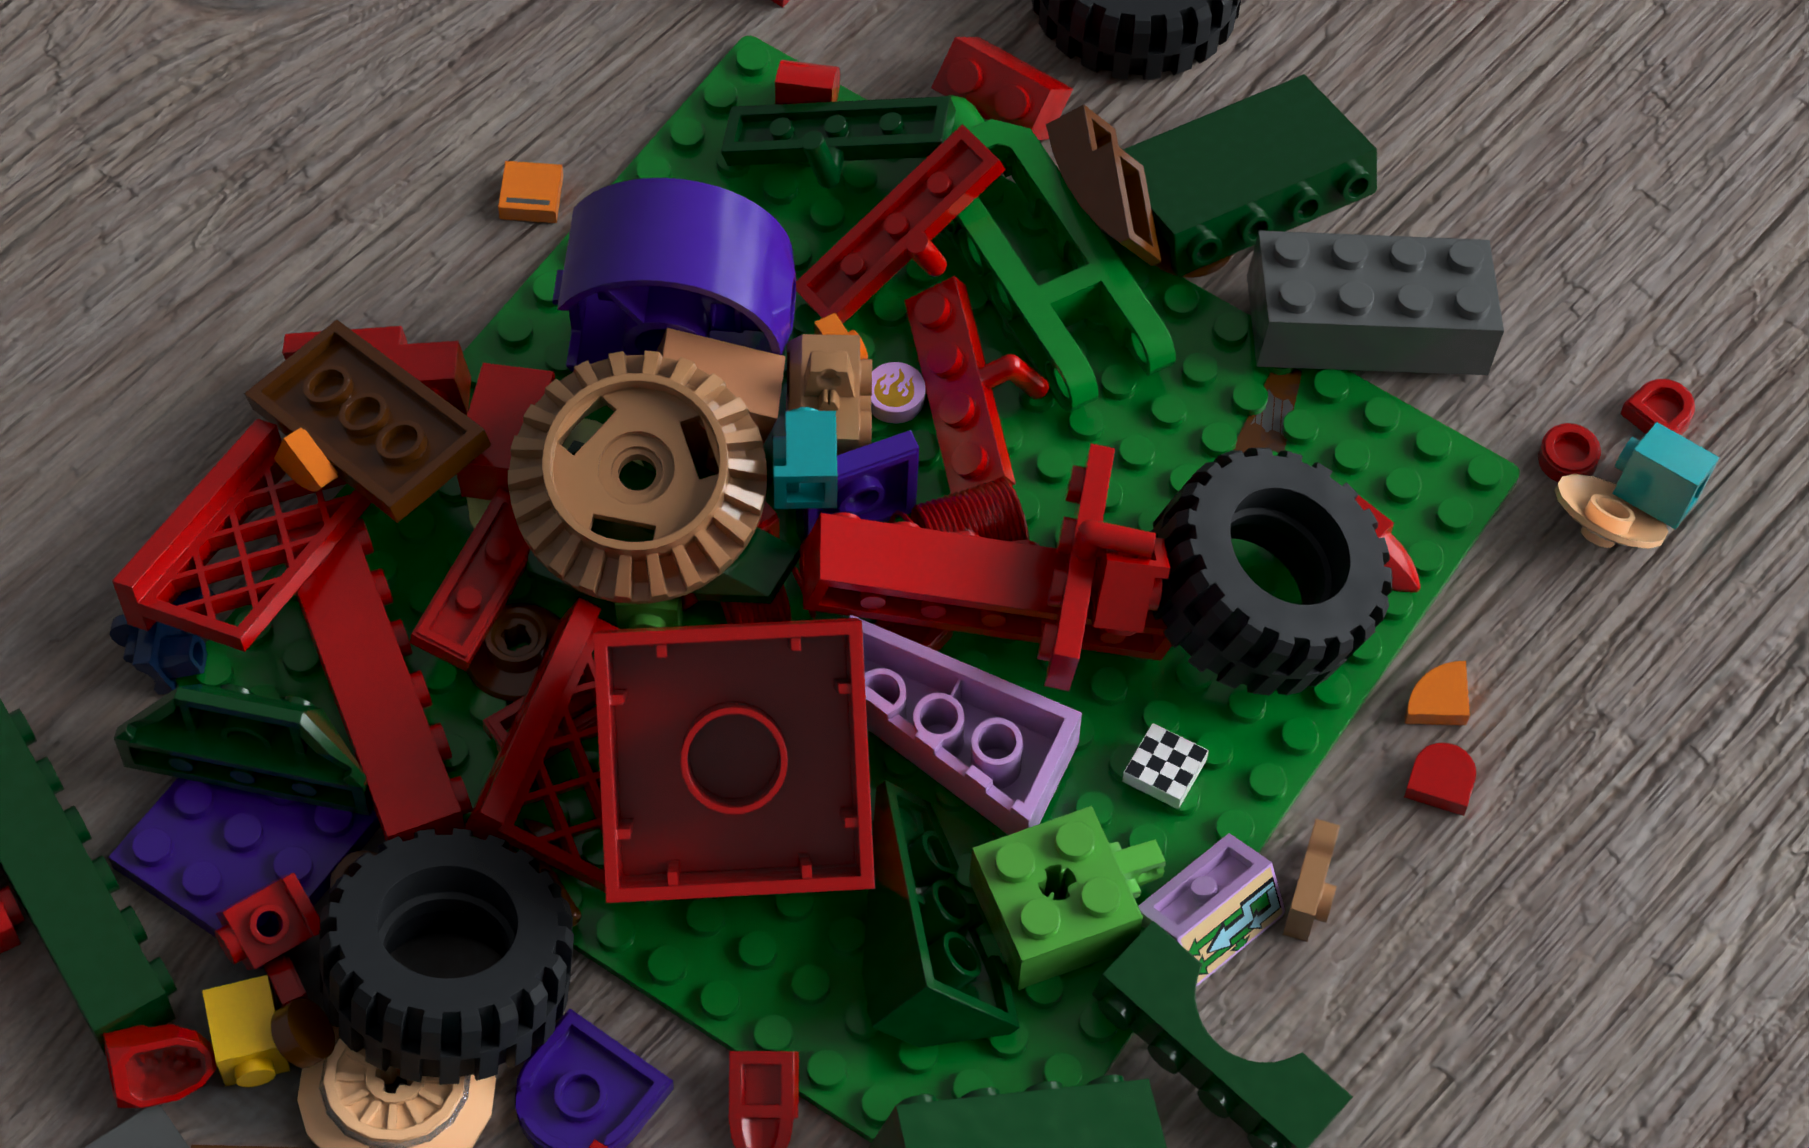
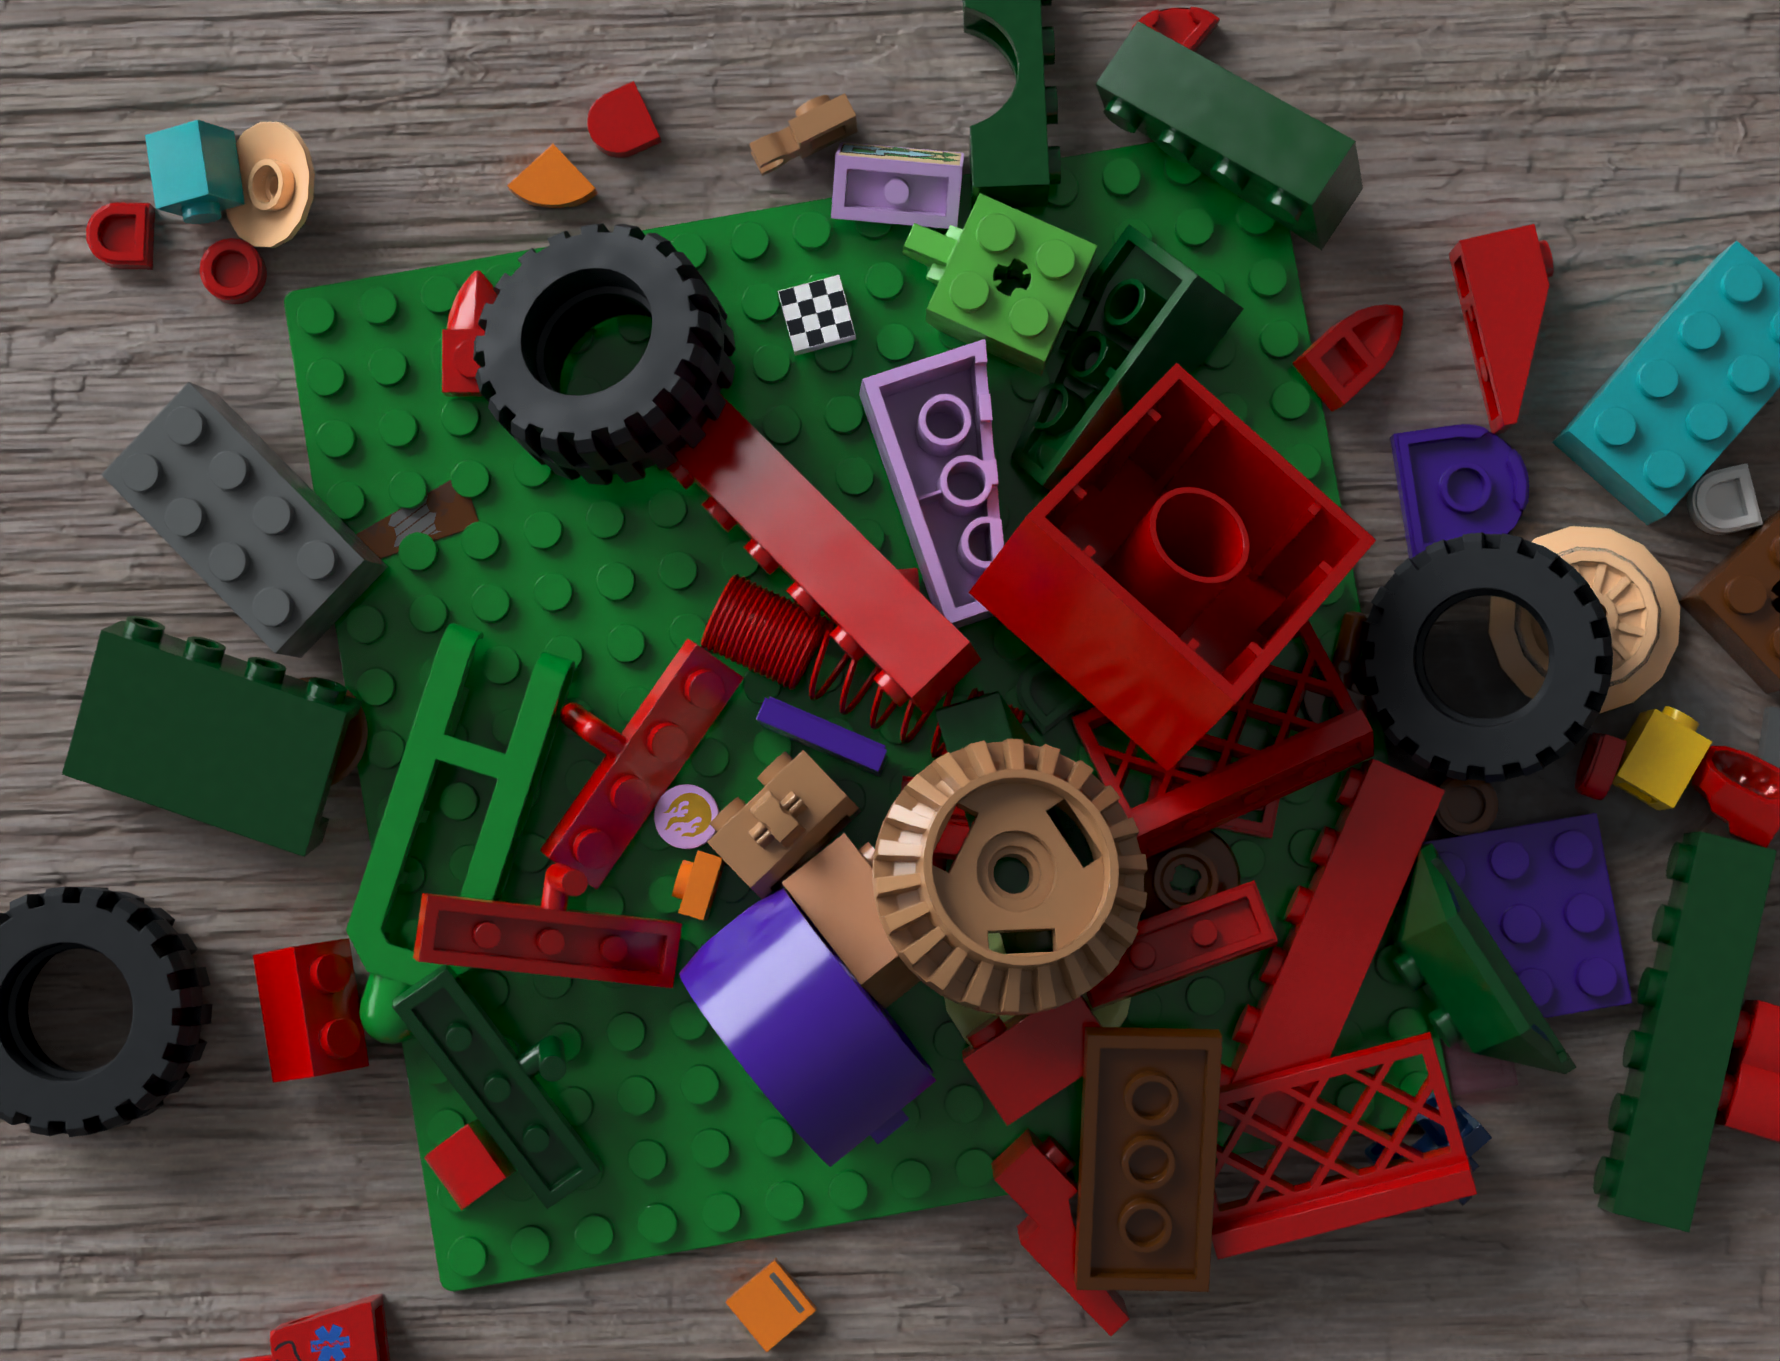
camera: 125 degrees left, 25 degrees up
red brick [214,872,320,970] -> none
reddish brown tile [271,998,335,1068] -> none
orange tile [274,427,338,492] -> none
teal brick [773,407,838,509] -> none
red plate [1037,443,1156,691] -> none
reddish brown slope [1046,104,1161,266] -> none
red brick [1089,538,1170,636] -> none

